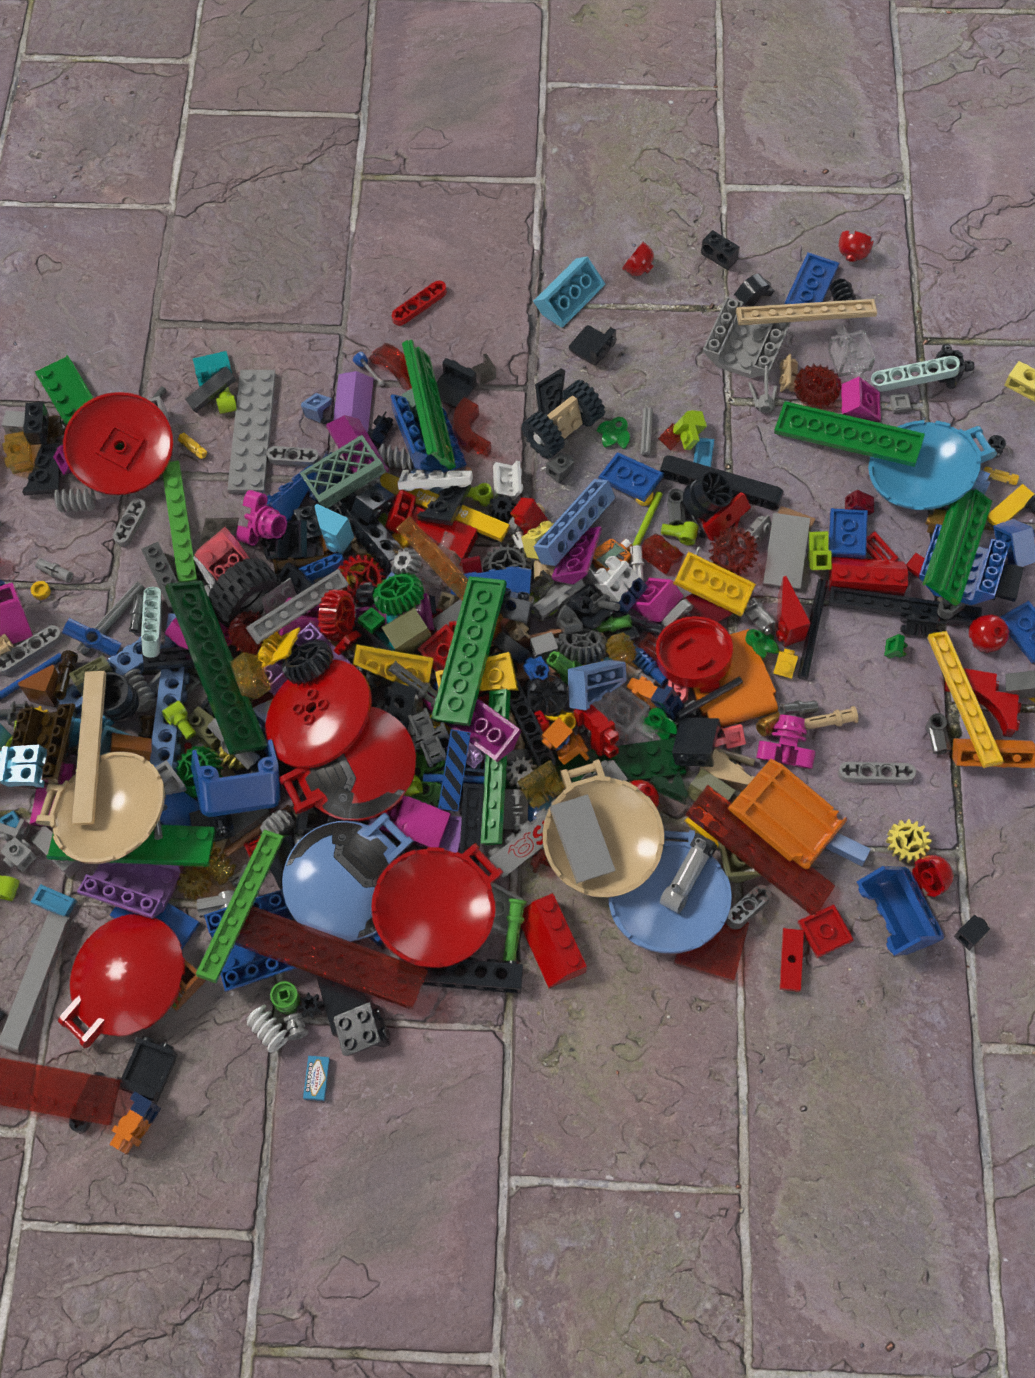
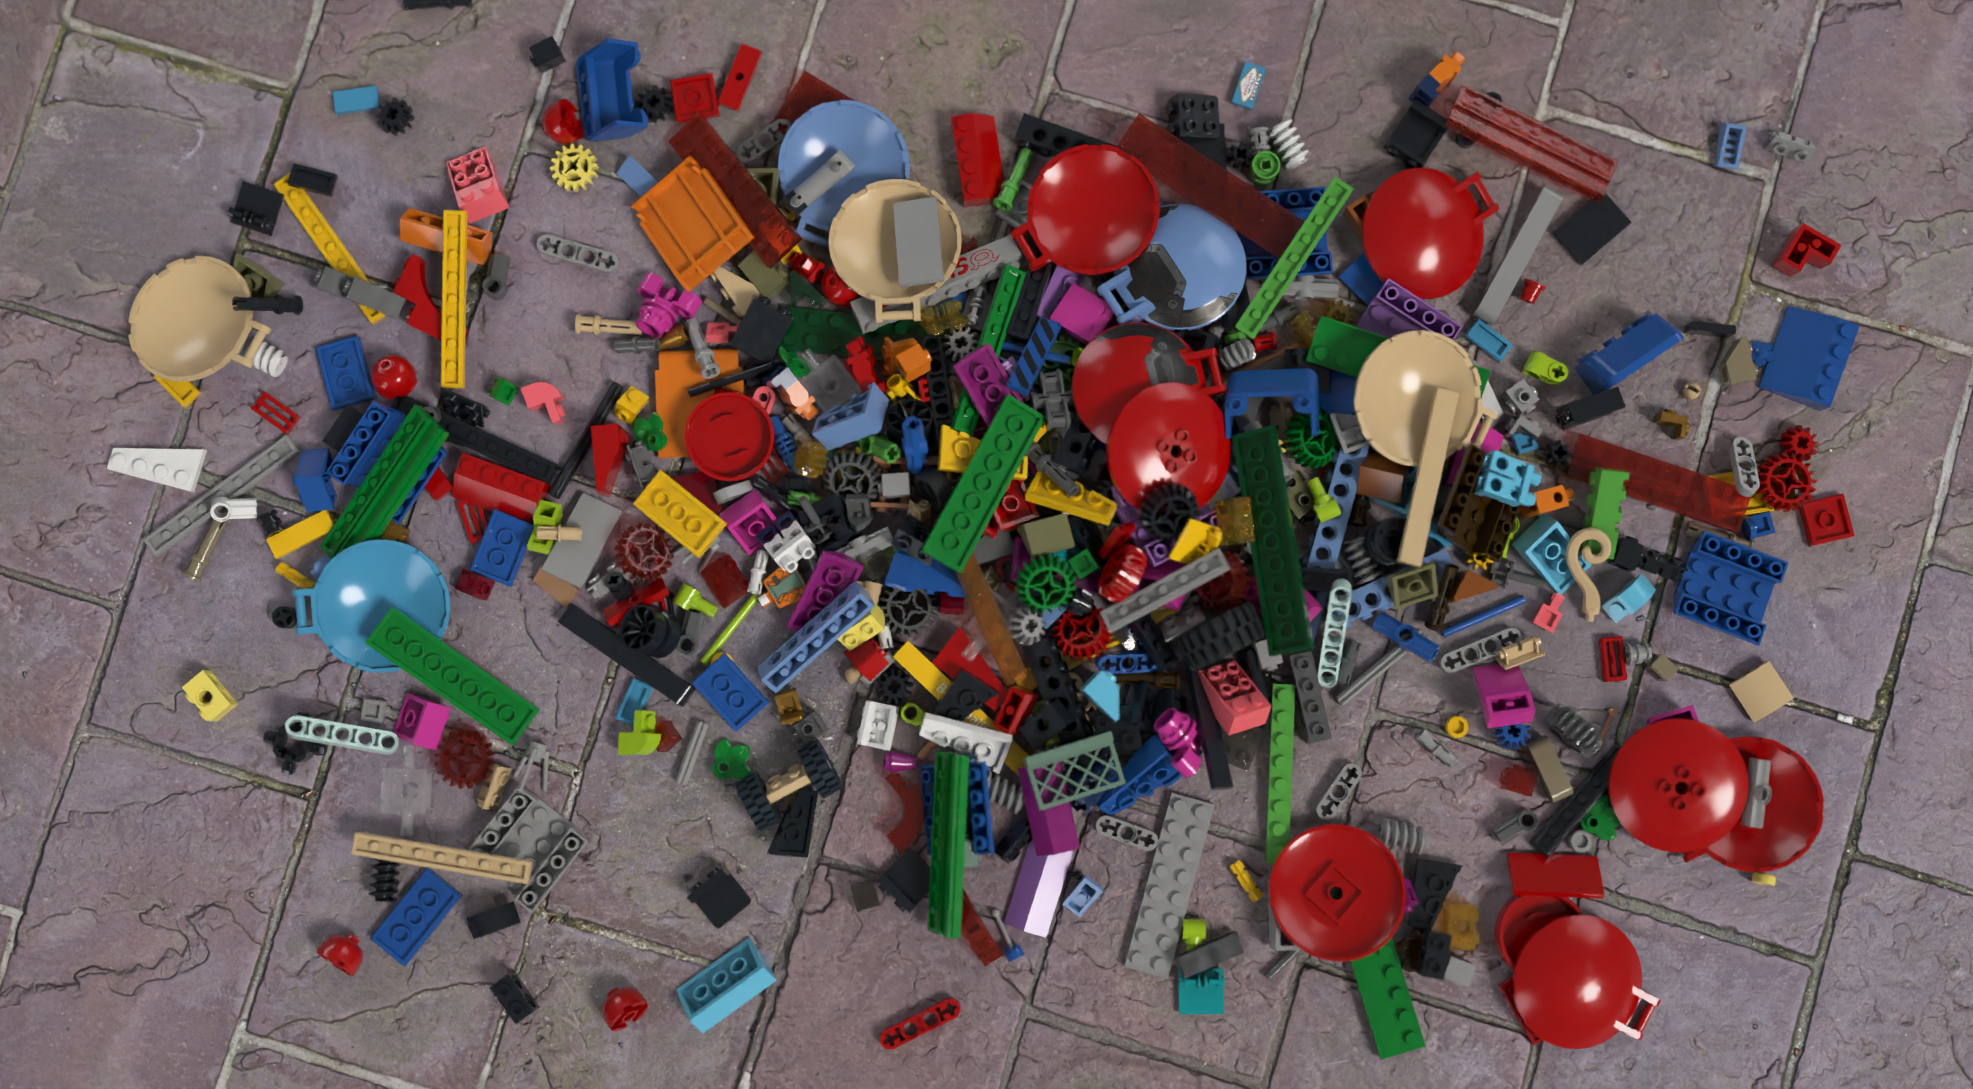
camera: 165 degrees left, 20 degrees up
none -> coral slope [446,146,510,224]
none -> coral brick [521,382,566,426]
none -> tan axle [537,524,582,542]
none -> black bush [605,572,633,601]
none -> black gear [636,85,674,123]
none -> light grey pin [684,318,721,379]
none -> pearl gold bracket [774,687,803,725]
none -> red hips [786,251,825,283]
none -> magenta cone [883,750,916,773]
none -> black tile [1184,660,1234,790]
none -> red piece [1519,279,1545,304]

